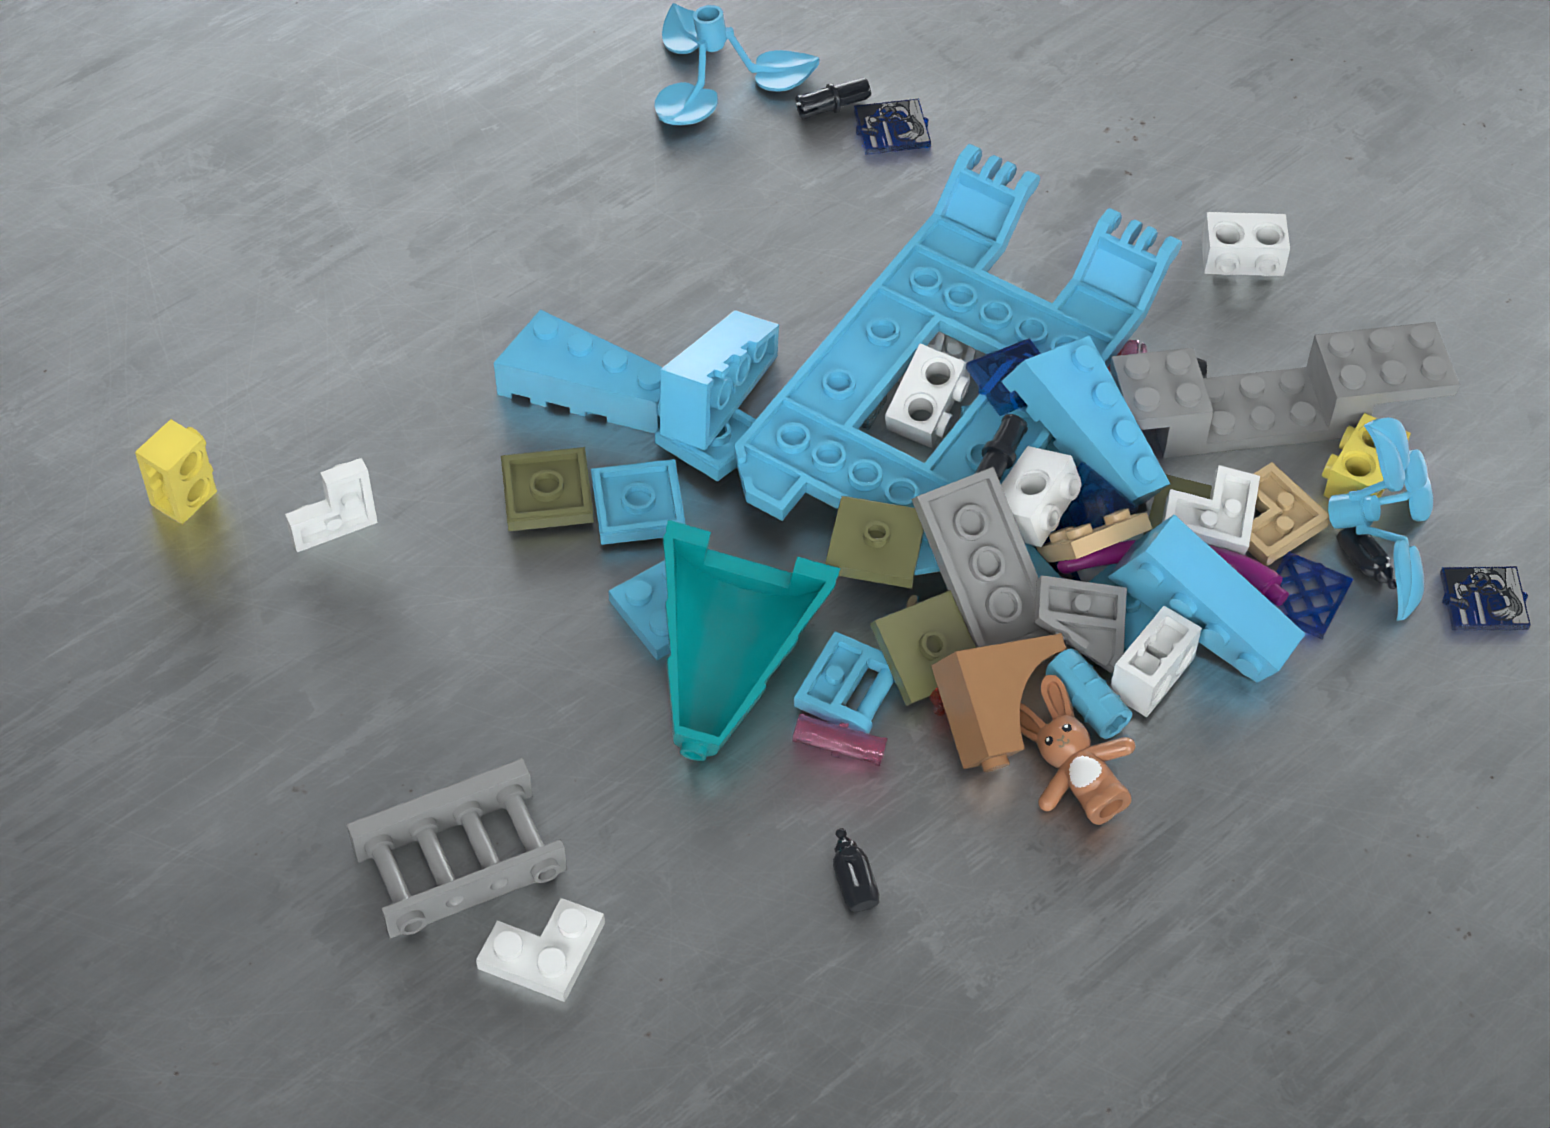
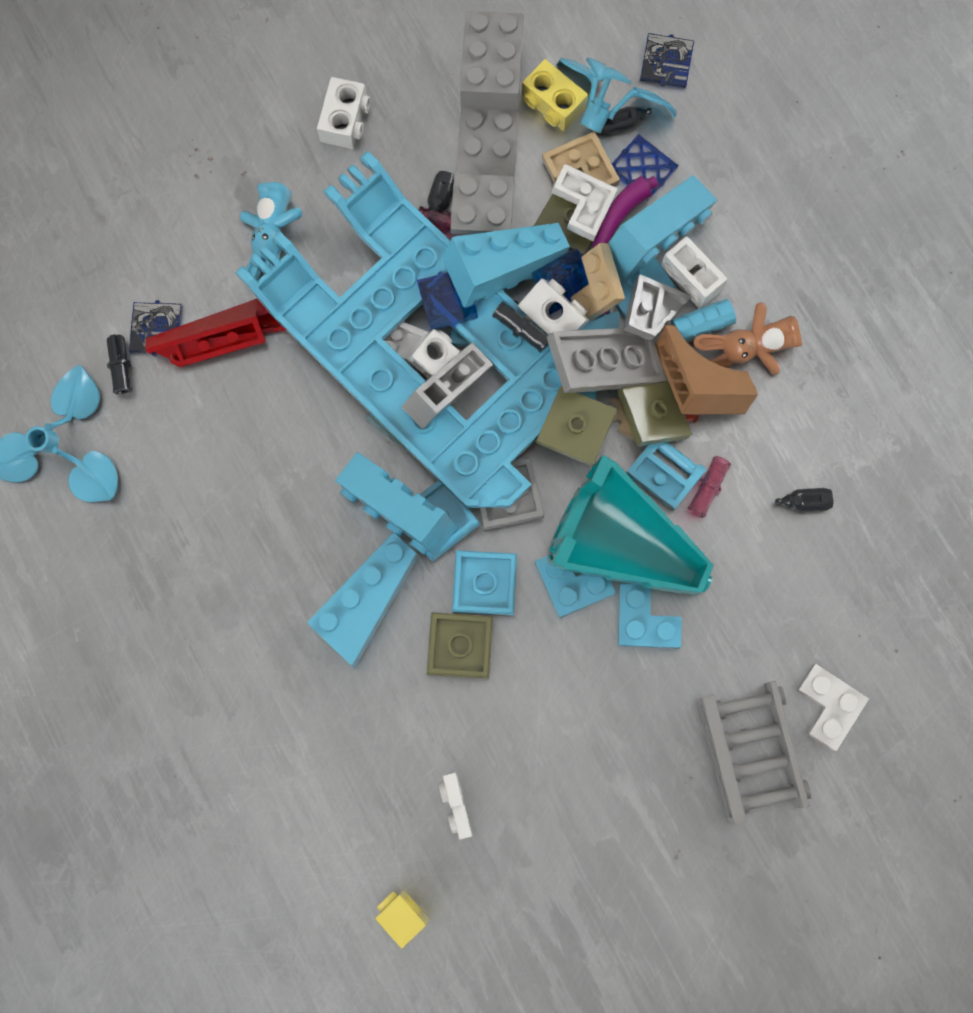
camera: 75 degrees left, 25 degrees up
none -> red wedge [145,298,286,367]
none -> medium azure animal [239,182,302,281]
none -> light grey slope [401,343,493,430]
none -> light grey plate [480,457,544,530]
none -> medium azure plate [618,584,682,649]

